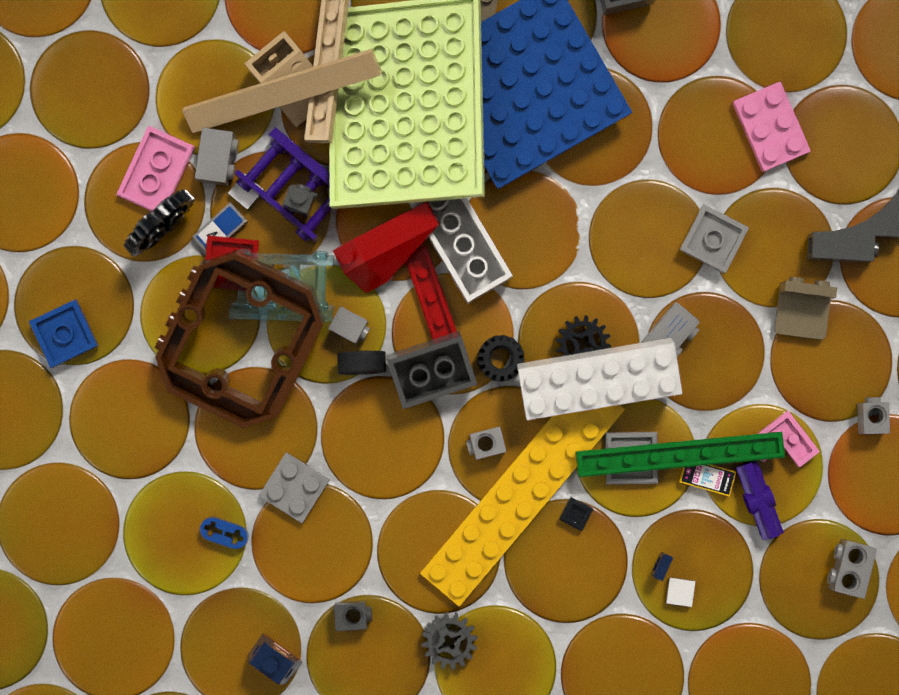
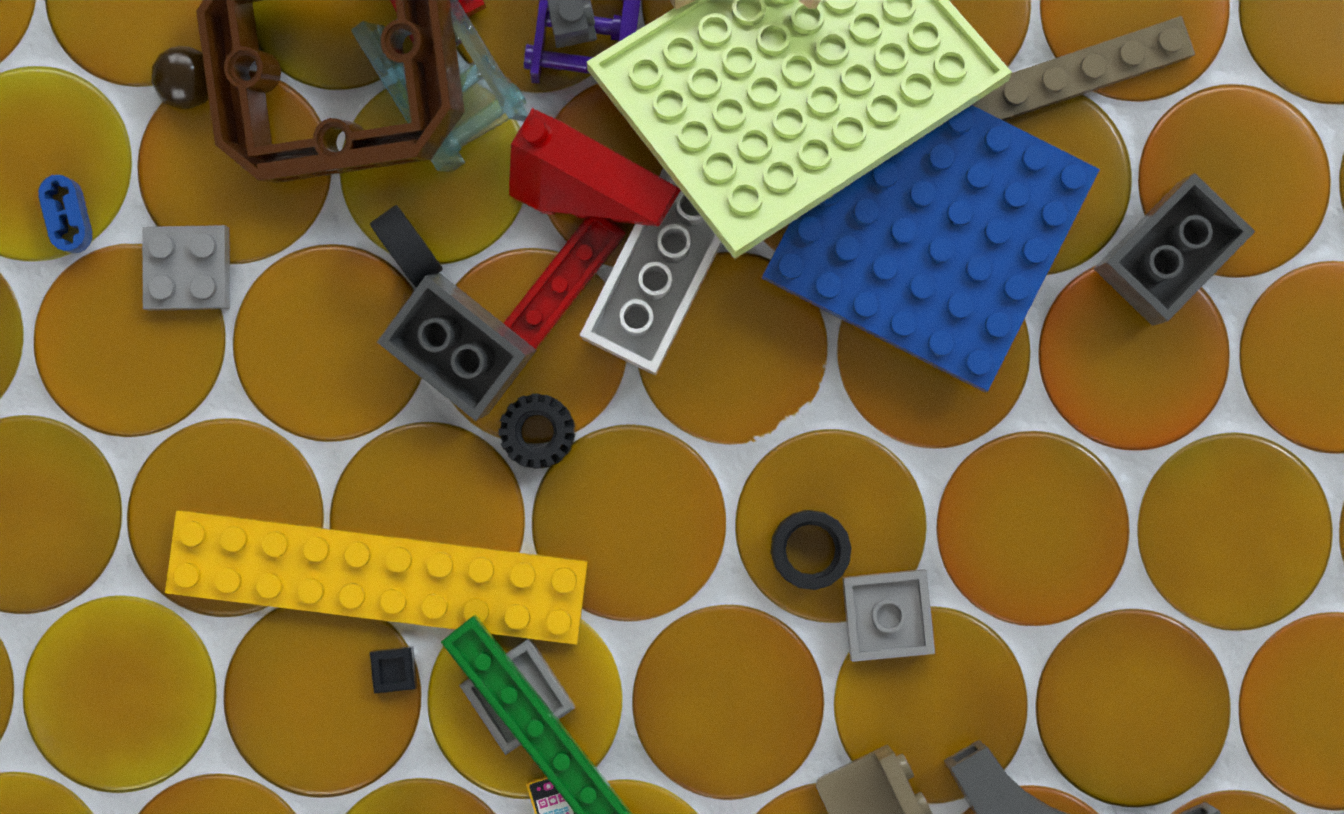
camera: 60 degrees right, 0 degrees up
light grey brick [328,306,370,344] -> none
dark grey brick [334,600,372,631] -> none
dark grey gear [422,612,478,670] -> none
light grey brick [466,427,506,460] -> none
white brick [517,338,682,420] -> none
black gear [555,315,611,356] -> none
light grey brick [641,302,700,357] -> none
bright pink plate [732,81,811,173] -> none
none -> dark brown hair [151,46,209,110]
none -> black tyre [770,510,852,590]

